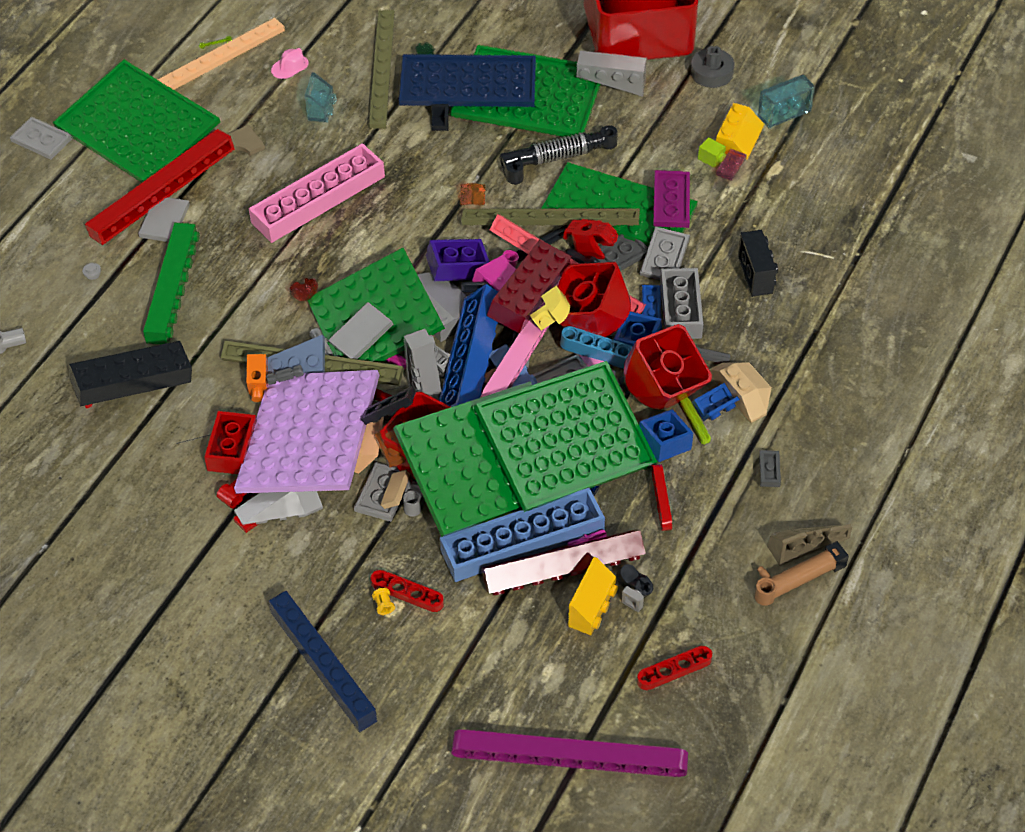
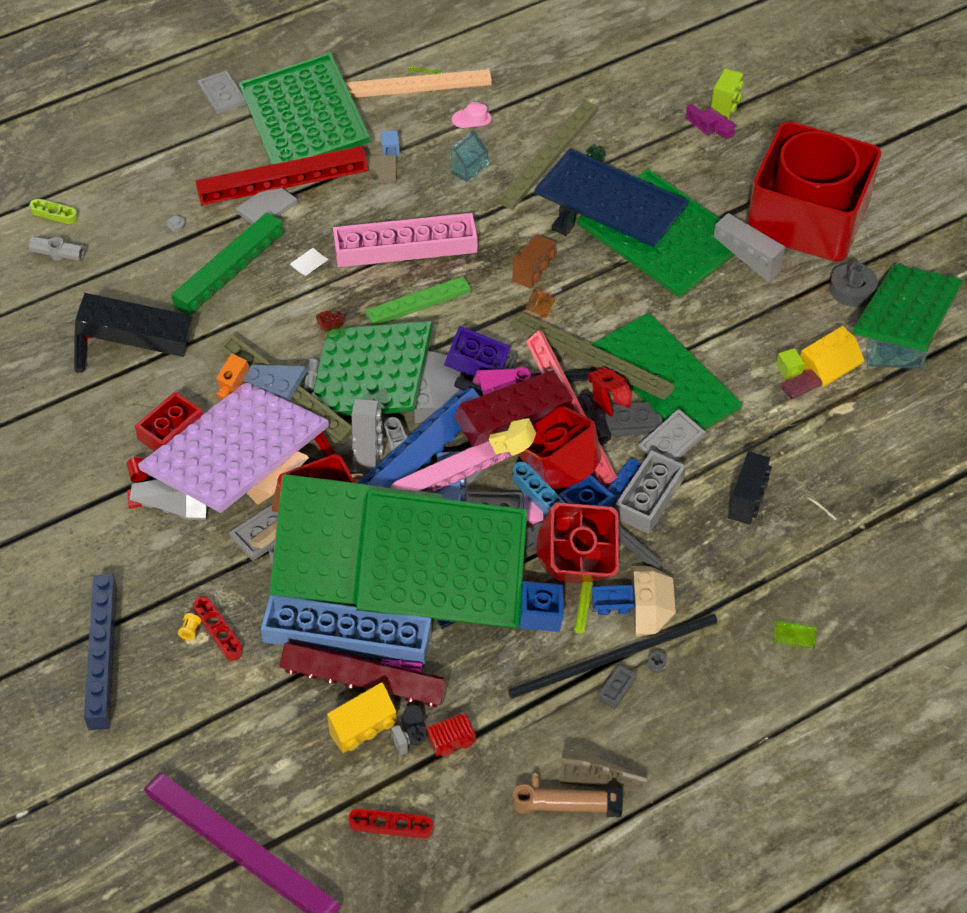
camera: 30 degrees right, 0 degrees up
dark grey axle [266,365,304,385] -> none
light grey tile [328,302,394,359] -> none
black plate [361,386,416,425] -> none
black piece [500,125,618,185] -> none
red beam [651,464,672,531] -> none
magenta plate [653,170,690,228] -> none
none -> black axle [74,330,85,373]
none -> white sticker [290,248,328,276]
none -> bright green plate [365,276,471,326]
none -> medium blue brick [380,130,400,157]
none -> red brick [426,713,476,757]
none -> black piece [508,614,718,699]
none -> dark orange wedge [512,235,557,288]
none -> dark grey bush [647,652,667,673]
none -> clear neon green tile [773,621,817,649]
none -> green plate [853,264,963,352]

